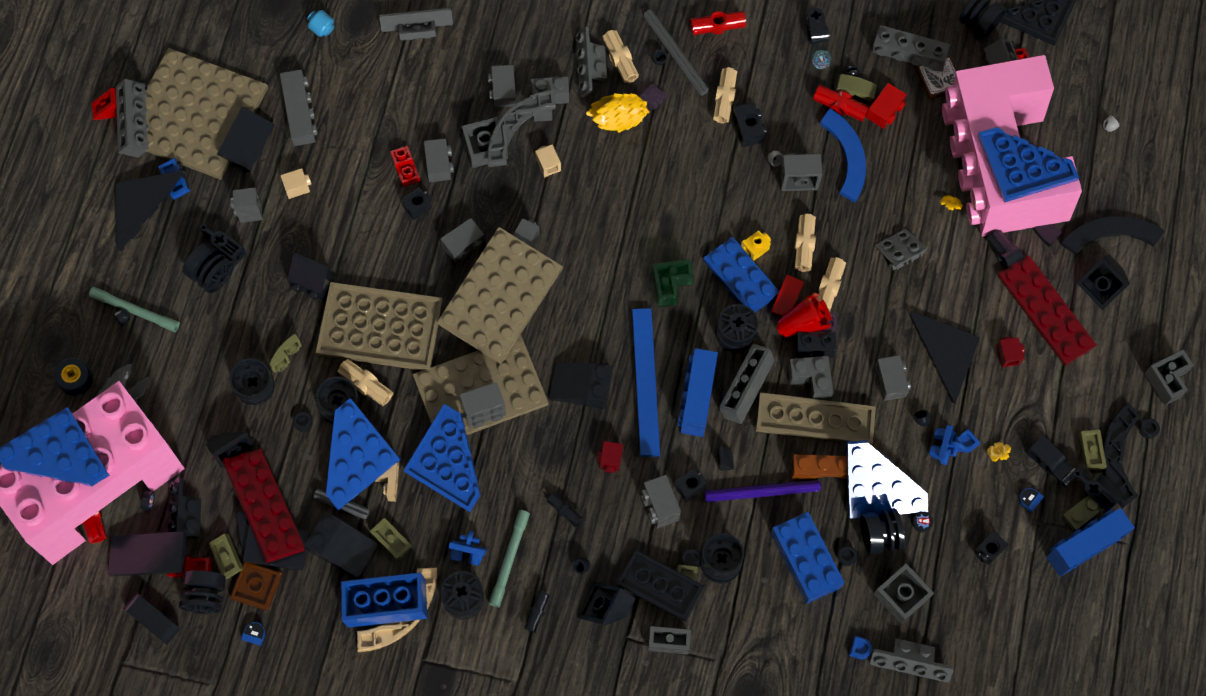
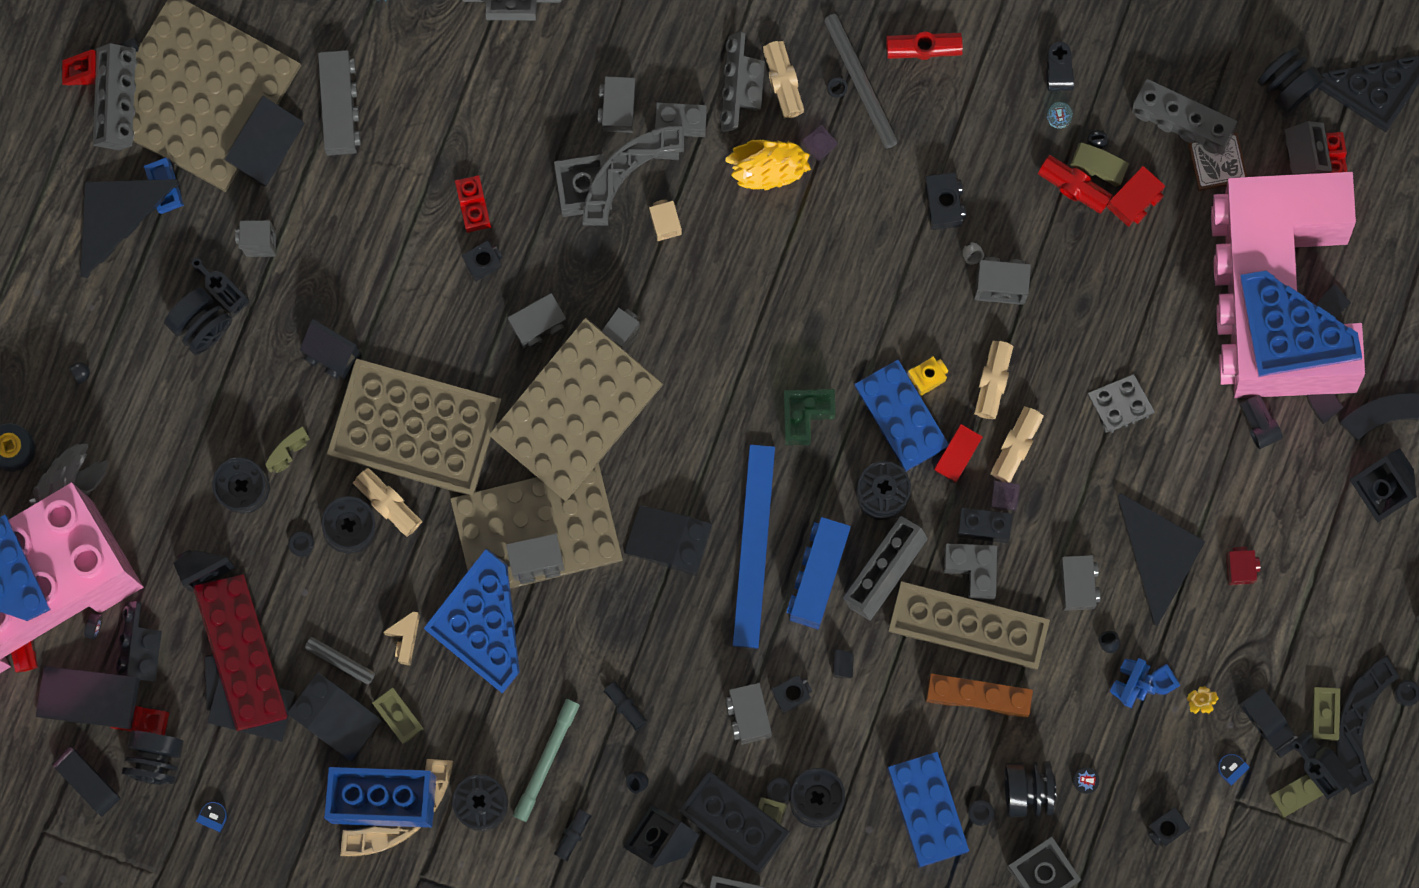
camera: 10 degrees right, 10 degrees up
sand green piece [89,287,180,332] -> none
olive plate [209,534,243,579] -> none
reddish brown tile [230,562,283,611] -> none
tan brick [281,168,311,199] -> none
blue plate [326,398,401,510] -> none
dark grey brick [424,139,454,182] -> none
blue hips [449,531,487,566] -> none
dark red brick [597,441,623,473] -> none
dark purple axle [704,480,821,502] -> none
tan piece [713,67,737,124] -> none
red cone [777,293,832,337] -> none
blue tile [820,109,866,203] -> none
plate [846,440,928,518] -> none
yellow plant [940,195,963,210] -> none
dark red plate [997,256,1097,367] -> none
blue brick [1046,508,1135,577] -> none

